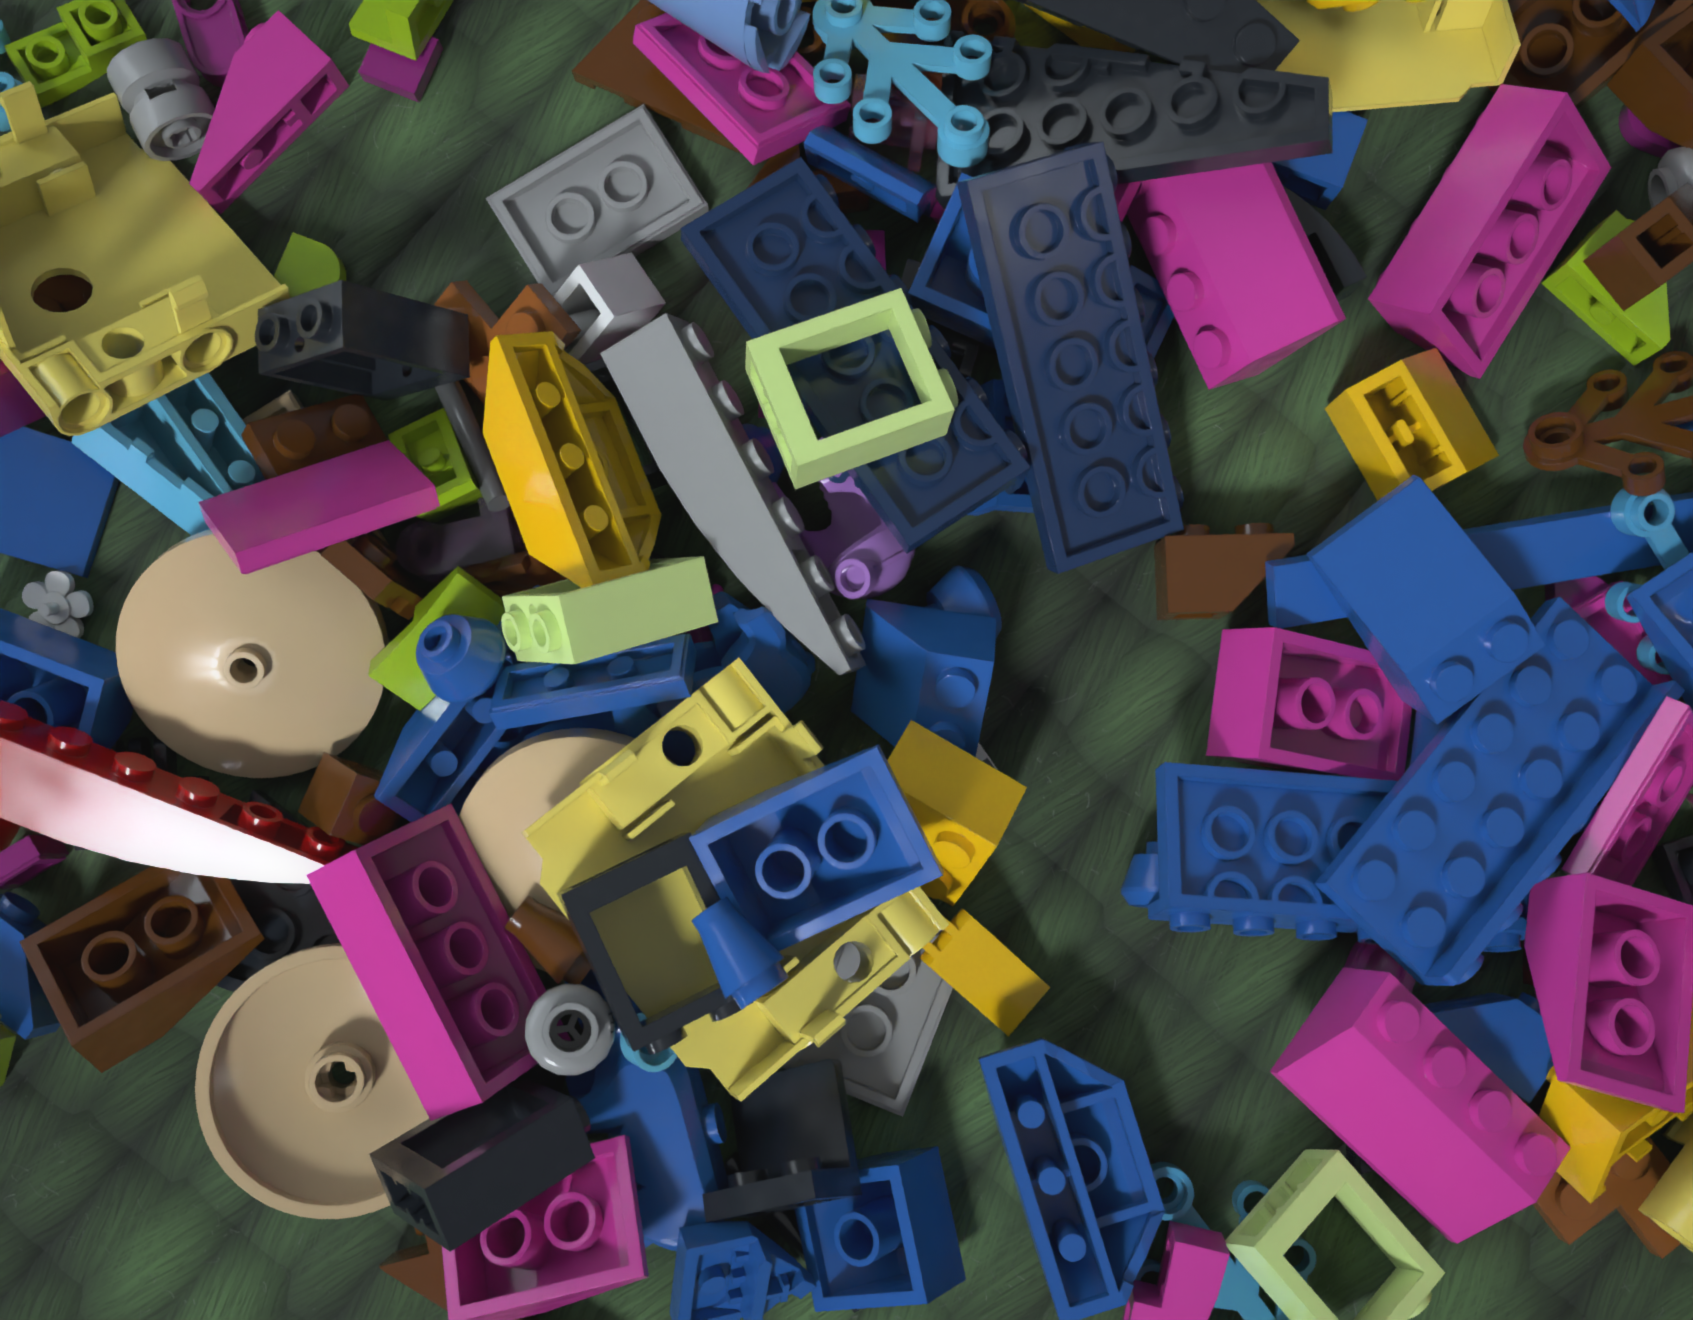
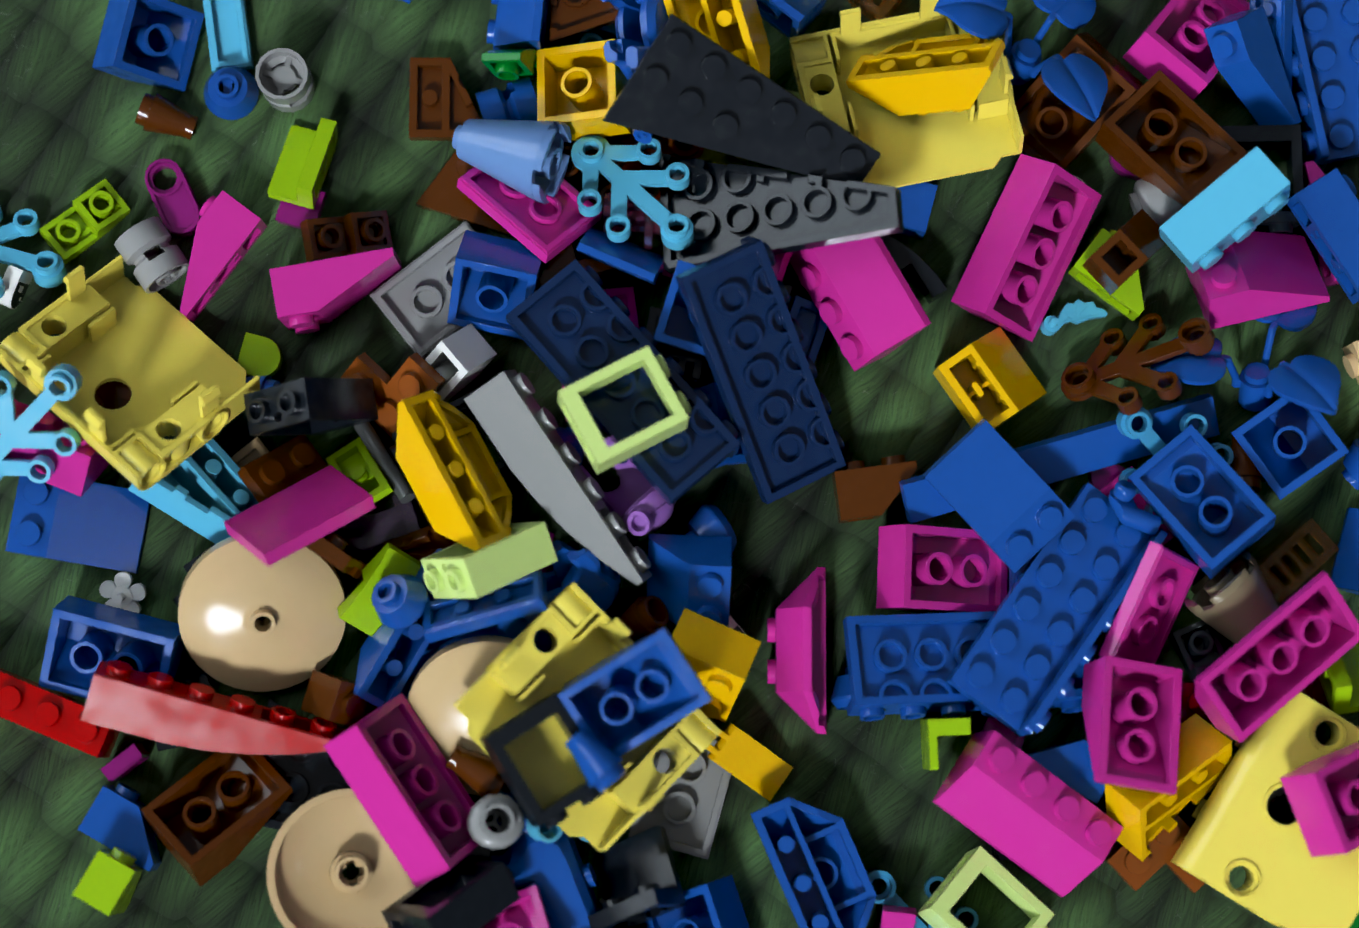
camera: 10 degrees left, 0 degrees up
none -> dark pink slope [269,247,402,334]
none -> reddish brown slope [300,210,393,262]
none -> blue slope [447,230,544,339]
none -> reddish brown cone [619,595,669,641]
none -> dark pink wedge [767,567,827,734]
none -> lime panel [920,718,971,770]
none -> medium azure piece [1040,299,1108,336]
none -> blue arm [1108,480,1161,536]

